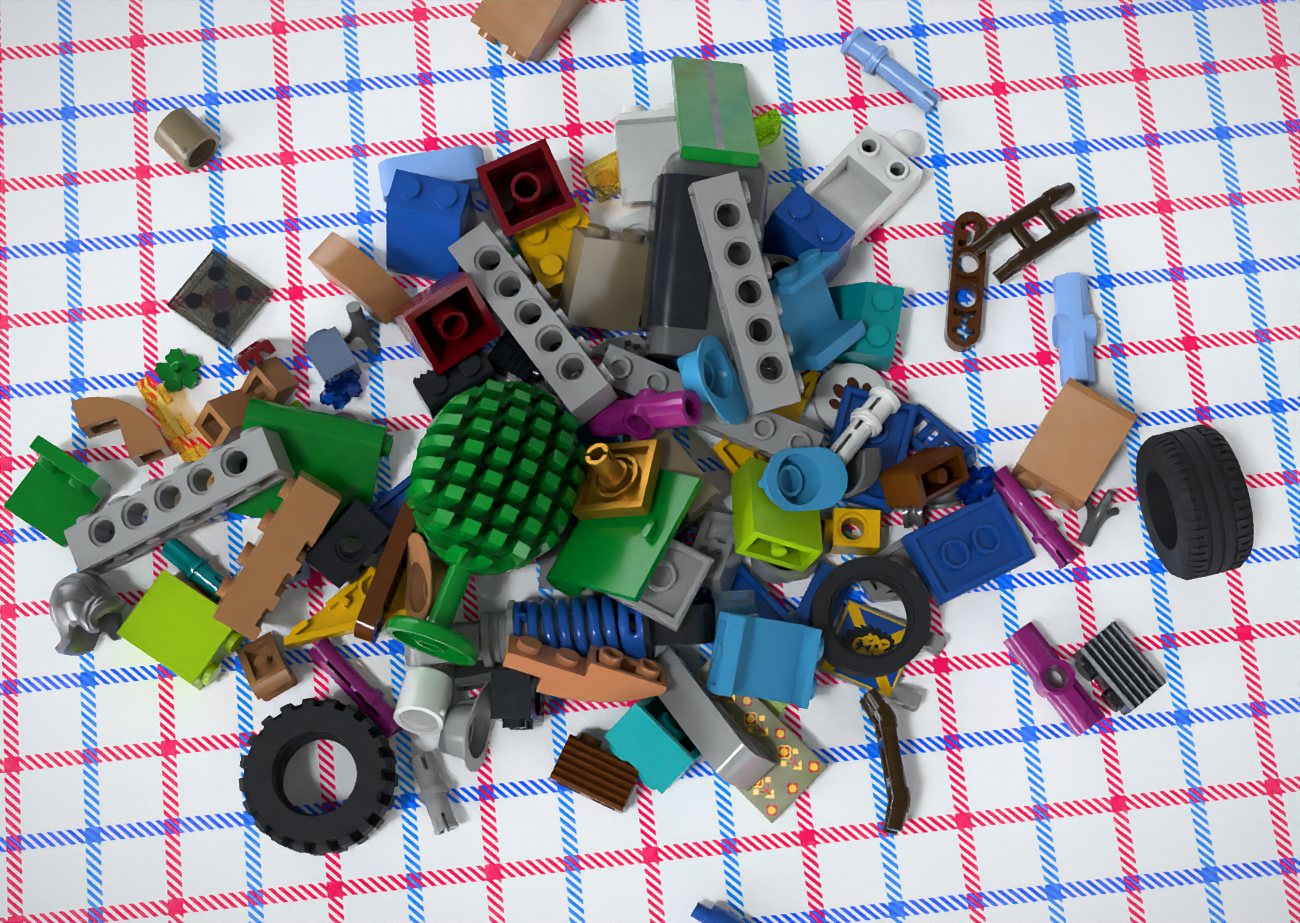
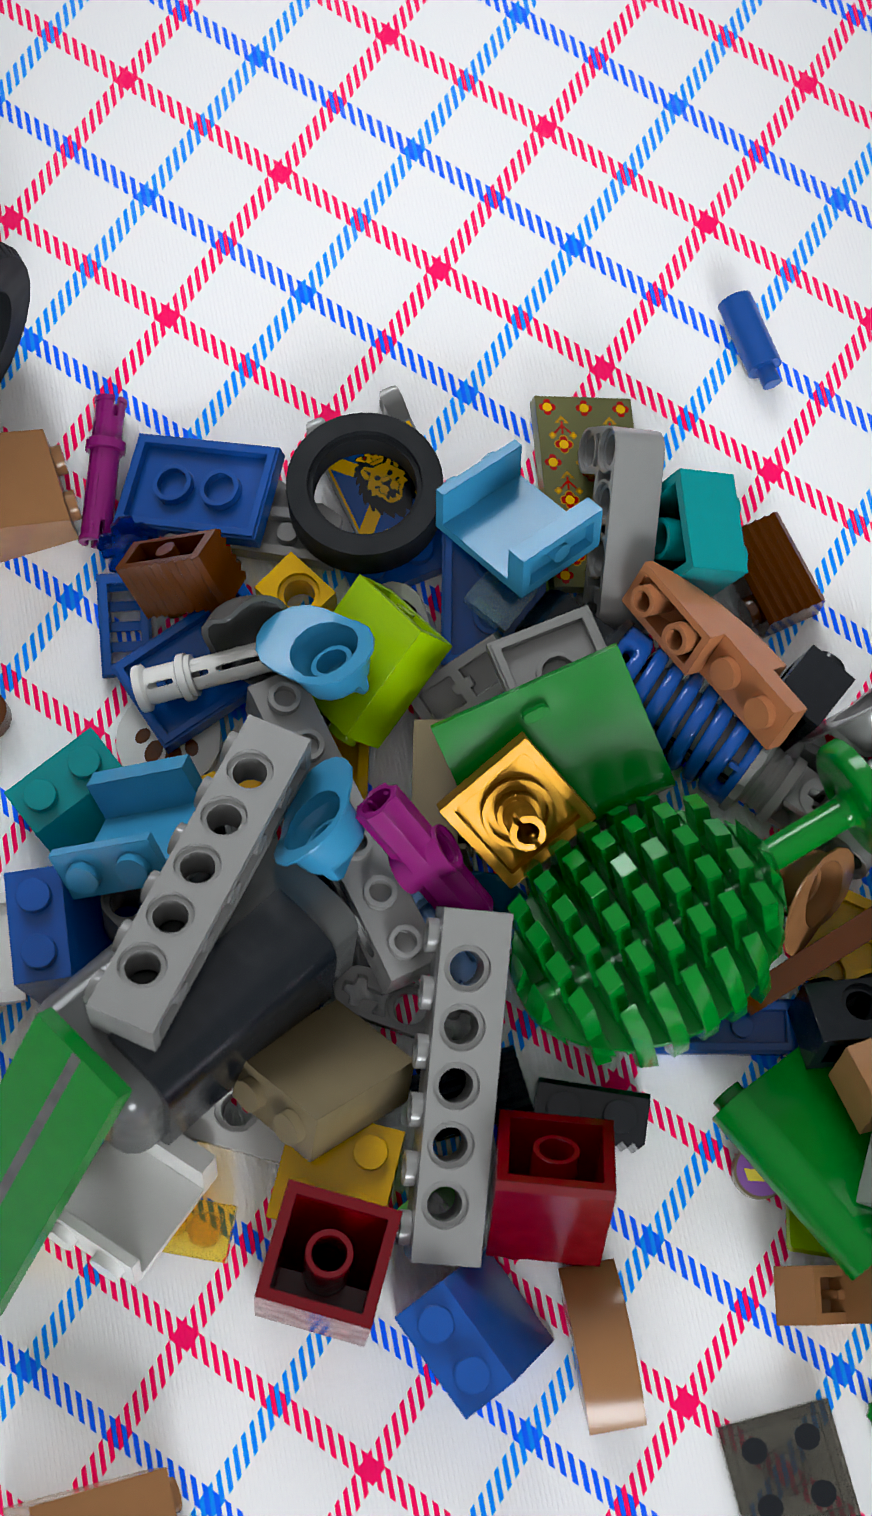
camera: 140 degrees left, 0 degrees up
dark red tile [233,338,277,373] -> none
sand blue brick [303,326,363,393] -> none
clear blue plant [319,372,363,410] -> none
dark grey bar [344,301,379,355] -> none
light blue beam [378,145,485,203] -> none
dark brown piece [859,687,911,836] -> none
magenta piece [1003,622,1105,737] -> none
black brick [1073,621,1167,716] -> none
dark grey bar [1077,489,1119,547] -> none

